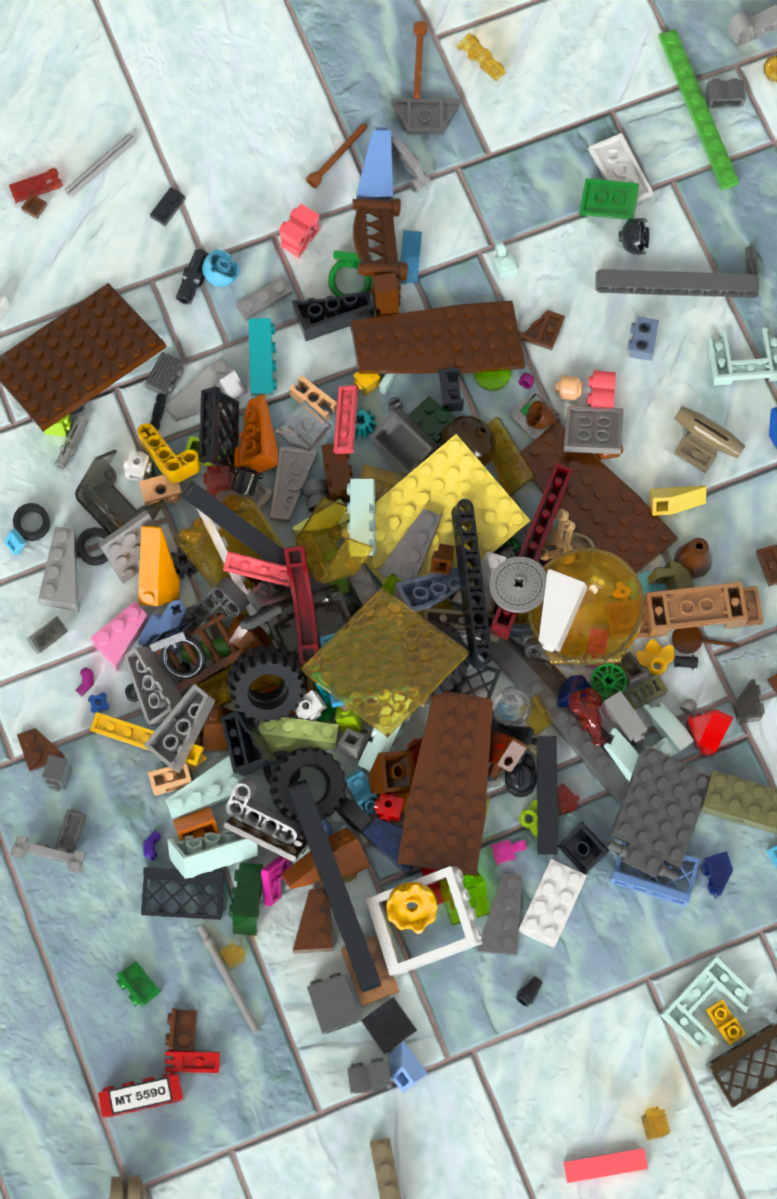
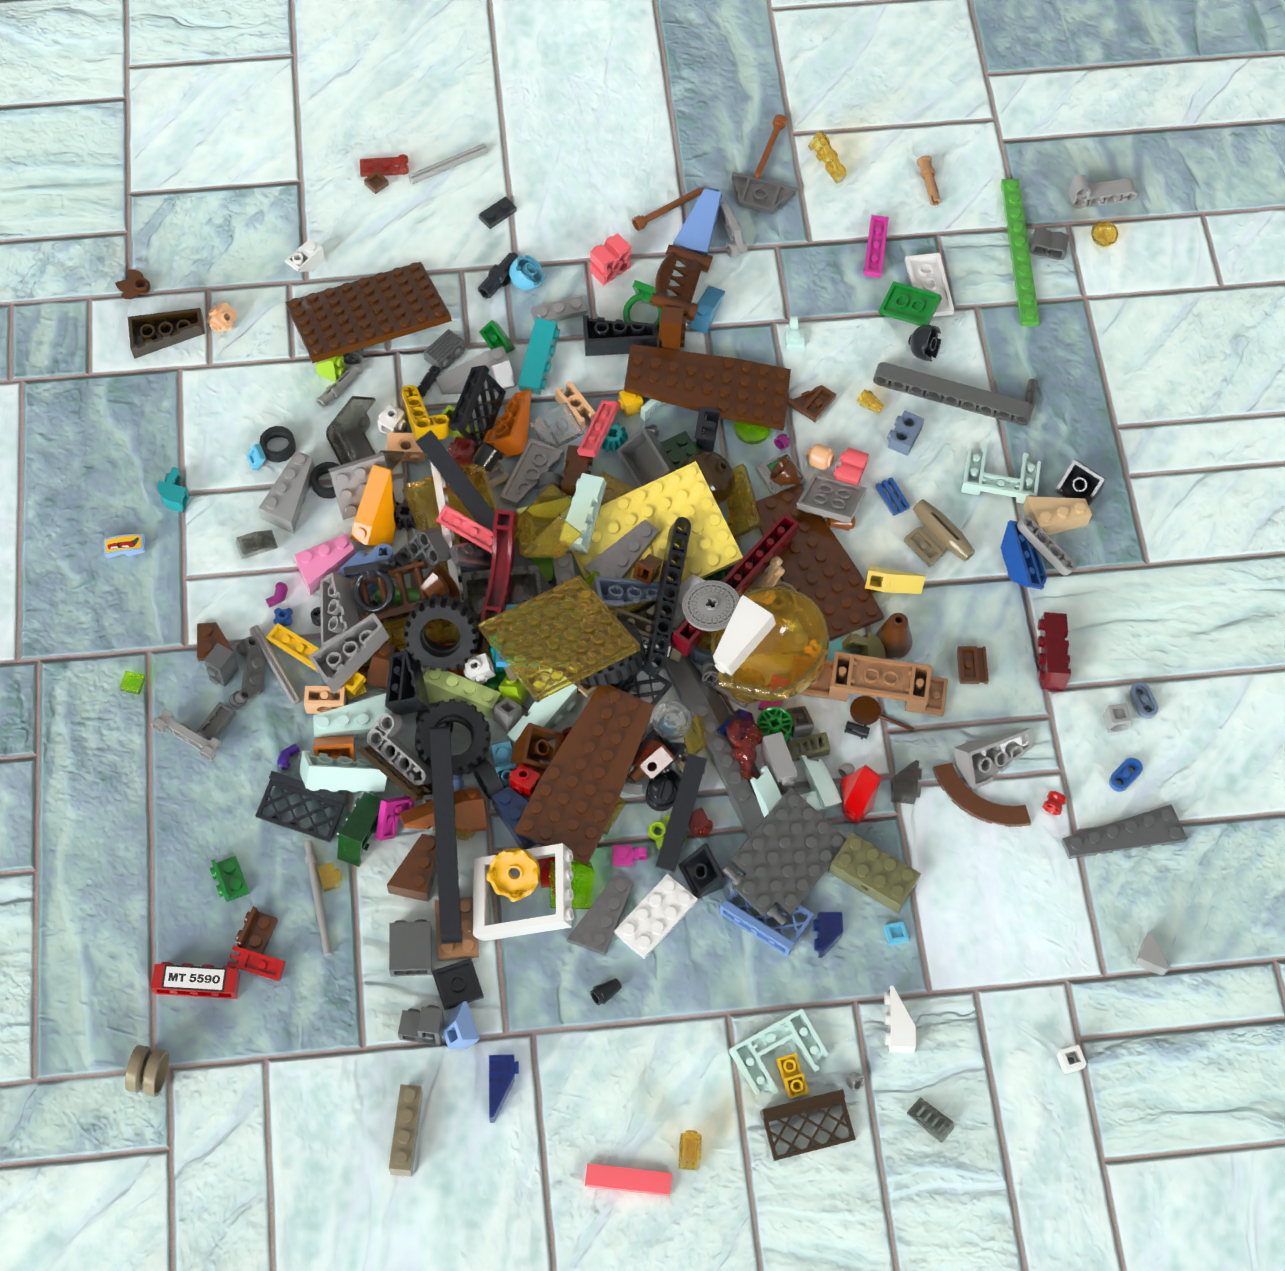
camera: 15 degrees right, 10 degrees down
dark grey tile [239,606,282,630] -> none
yellow plate [636,639,675,675] -> none
none -> dark grey plate [229,636,266,708]
none -> light grey axle [249,625,301,705]
none -> green slope [479,320,515,354]
none -> clear blue slope [489,1054,519,1123]
none -> clear yellow cone [857,389,884,414]
none -> dark pink plate [864,215,889,278]
none -> blue tile [875,477,910,516]
none -> medium nougat pin [917,156,941,206]

